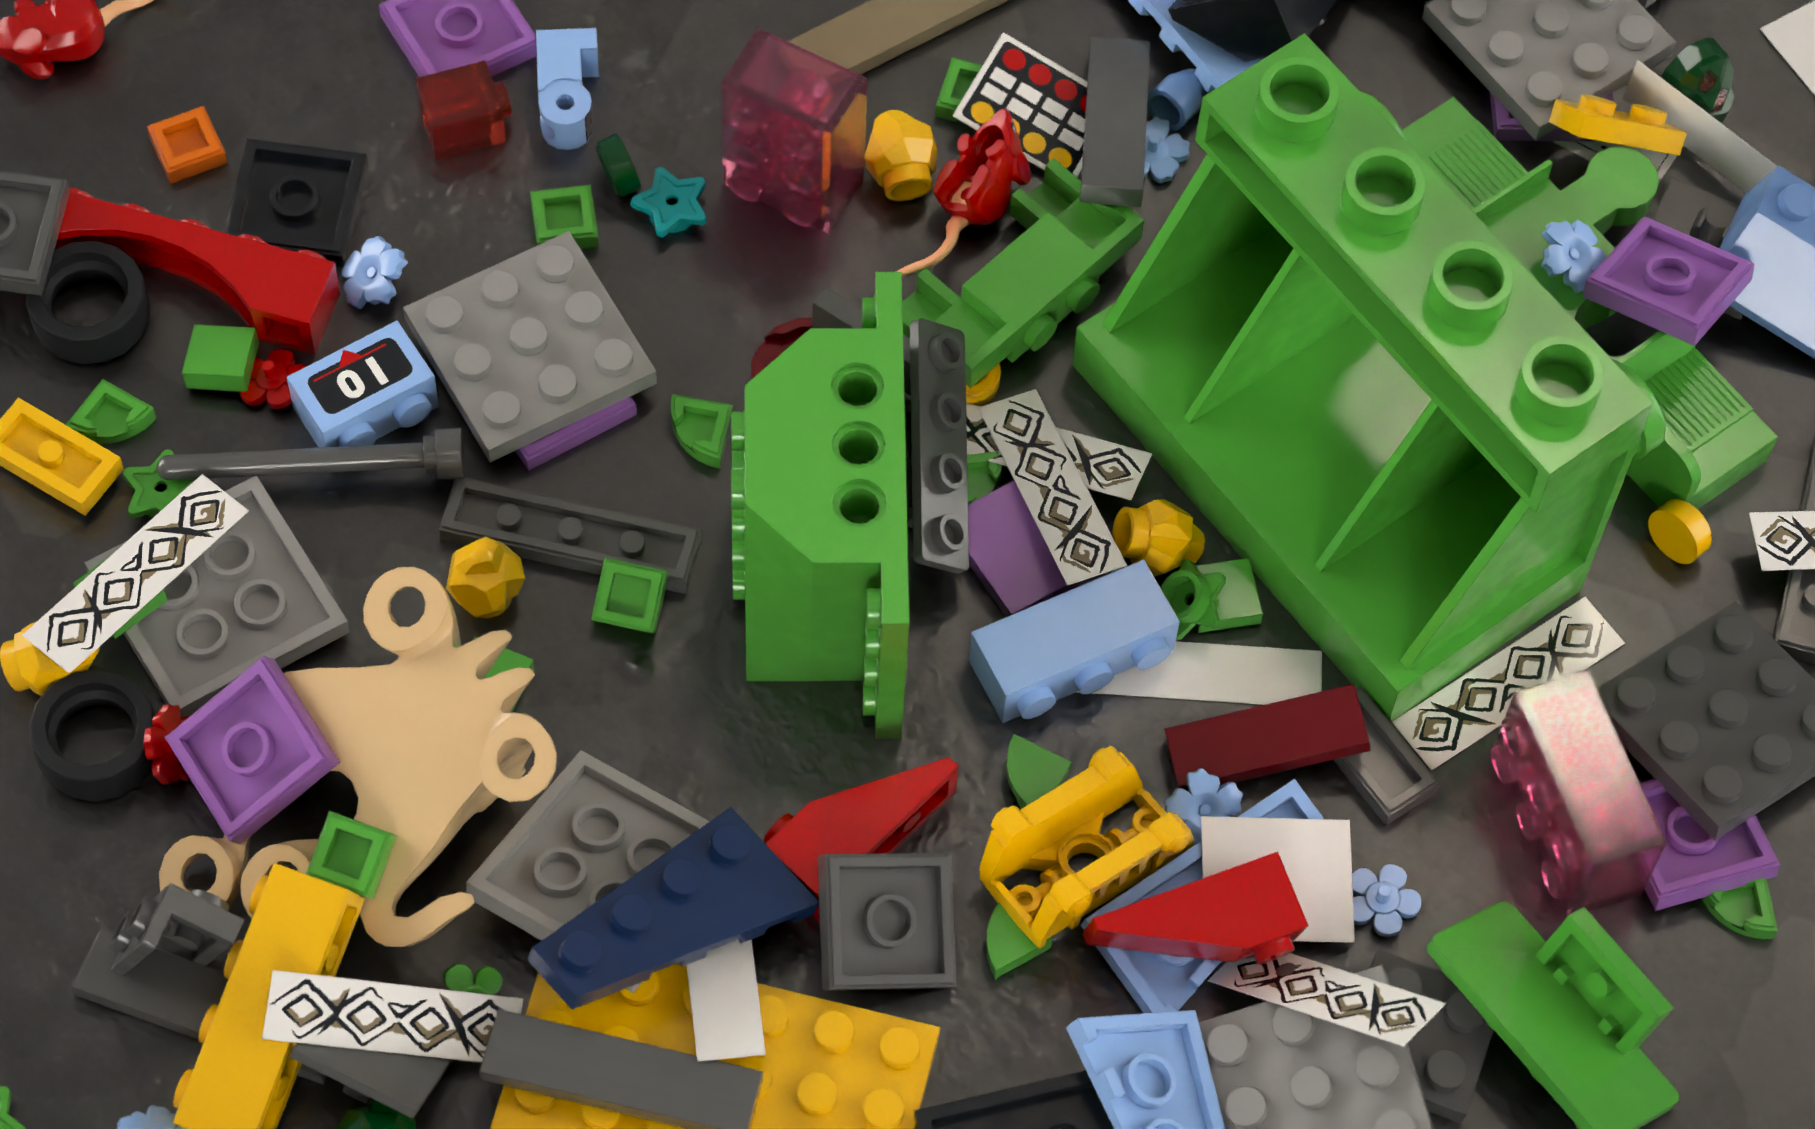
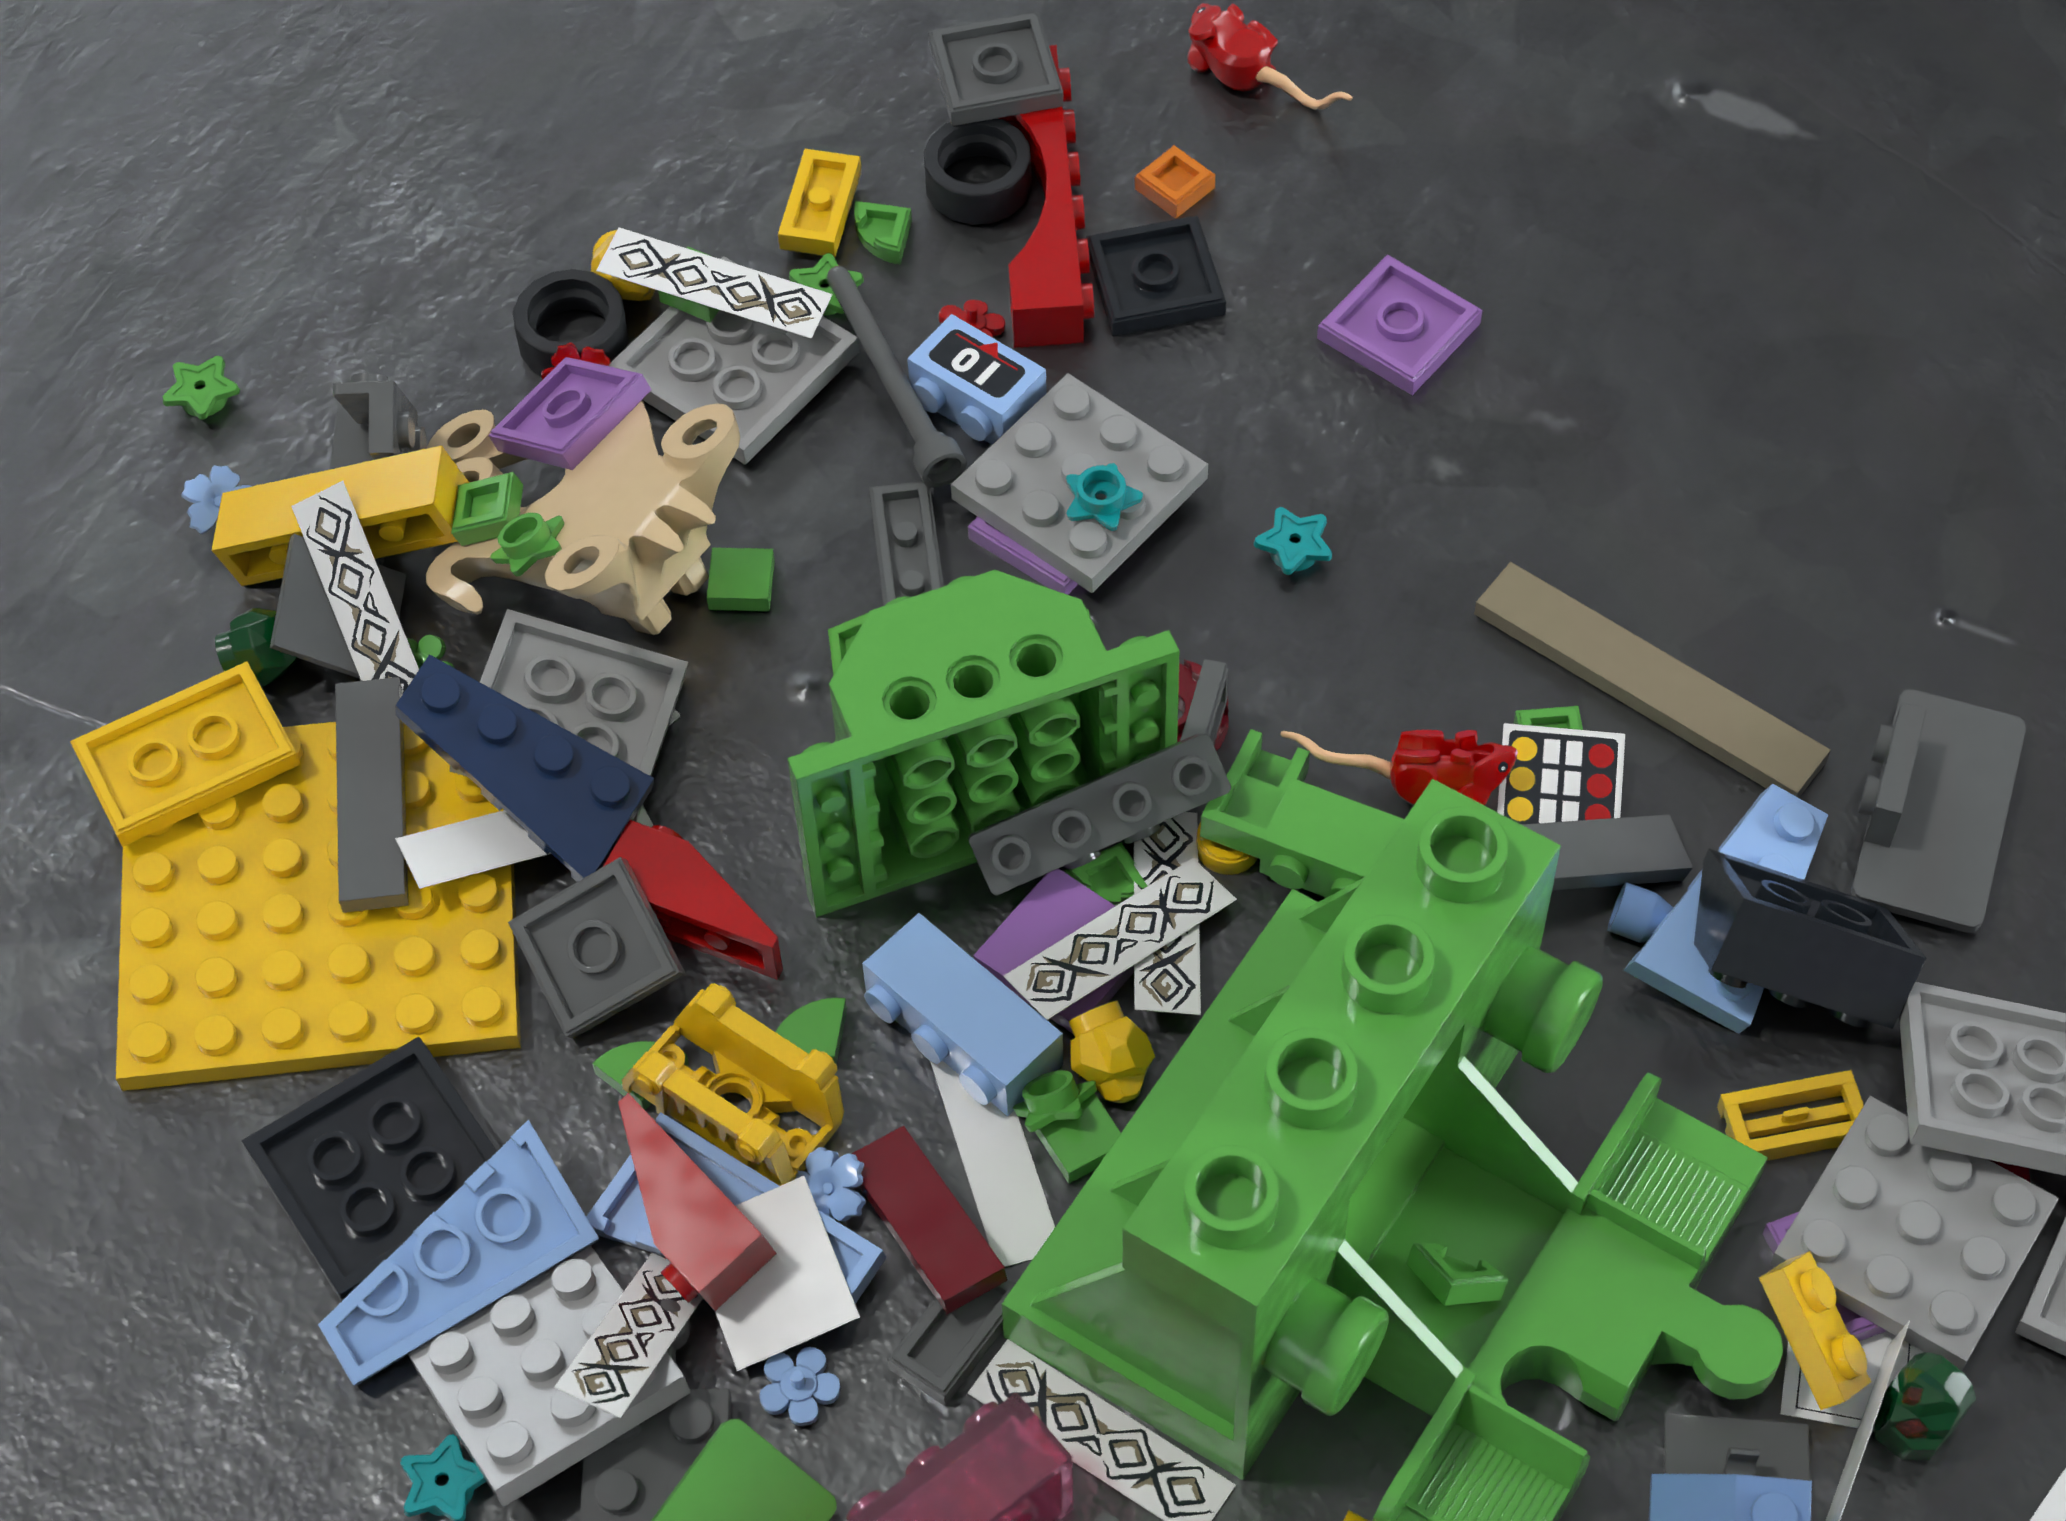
camera: 75 degrees right, 5 degrees down
bright green tile [182,324,259,392] -> none
light blue plant [341,236,408,309] -> none
clear red brick [415,60,512,160] -> none
yellow rock [446,536,525,618] -> none
bright green tile [530,185,599,249] -> none
light blue leg [536,28,599,150] -> none
dark green tile [595,133,641,197] -> none
clear pink brick [721,28,868,234] -> none
yellow rock [864,110,937,201] -> none
light blue plant [1144,116,1190,183] -> none
light blue plant [1541,220,1606,294] -> none
medium lavender tile [1583,217,1755,346] -> none
none -> bright green plate [490,512,564,577]
none -> teal plate [1066,463,1143,531]
none -> yellow tile [1717,1070,1864,1161]

